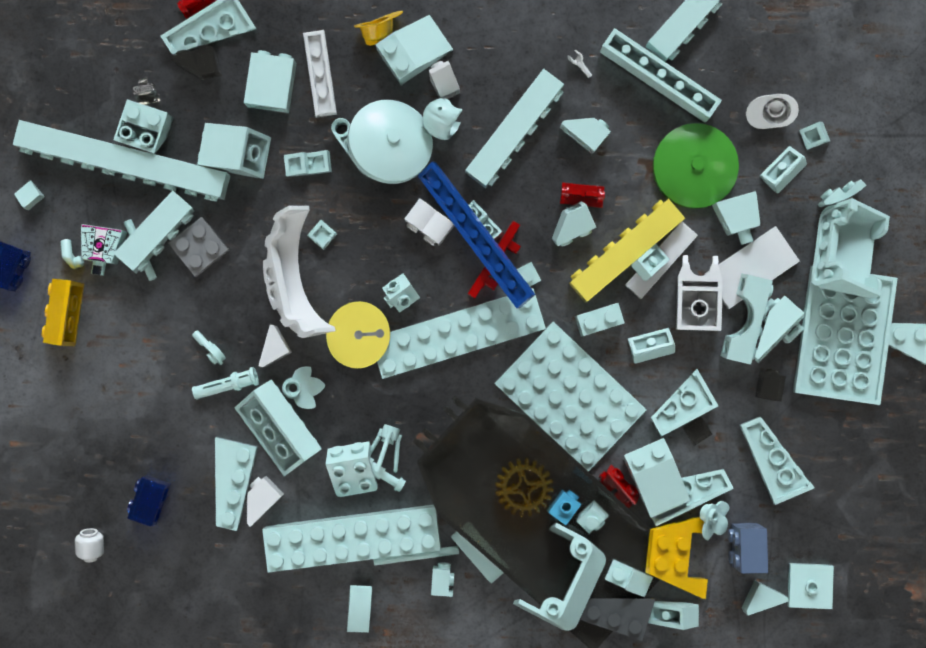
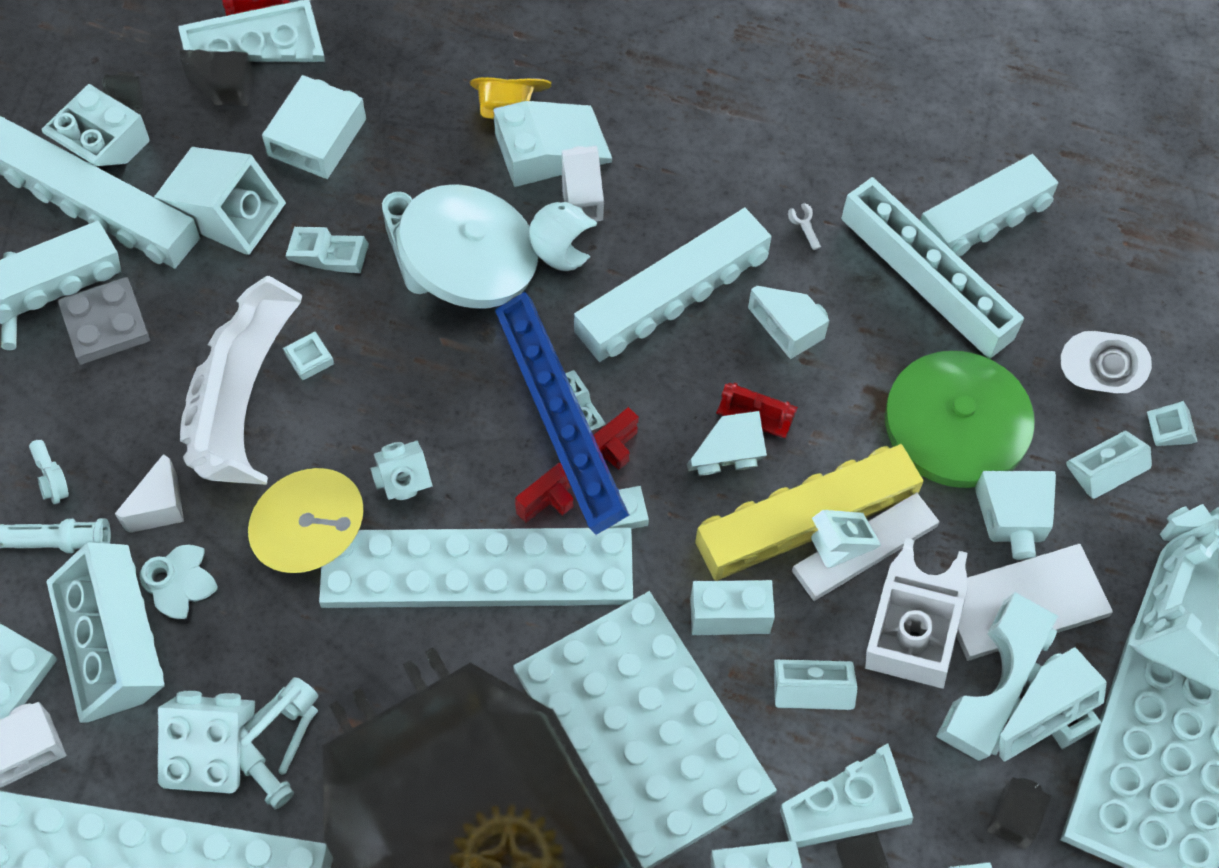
camera: 10 degrees right, 25 degrees down
white tile [303,30,337,118] -> none
white brick [405,199,455,246] -> none

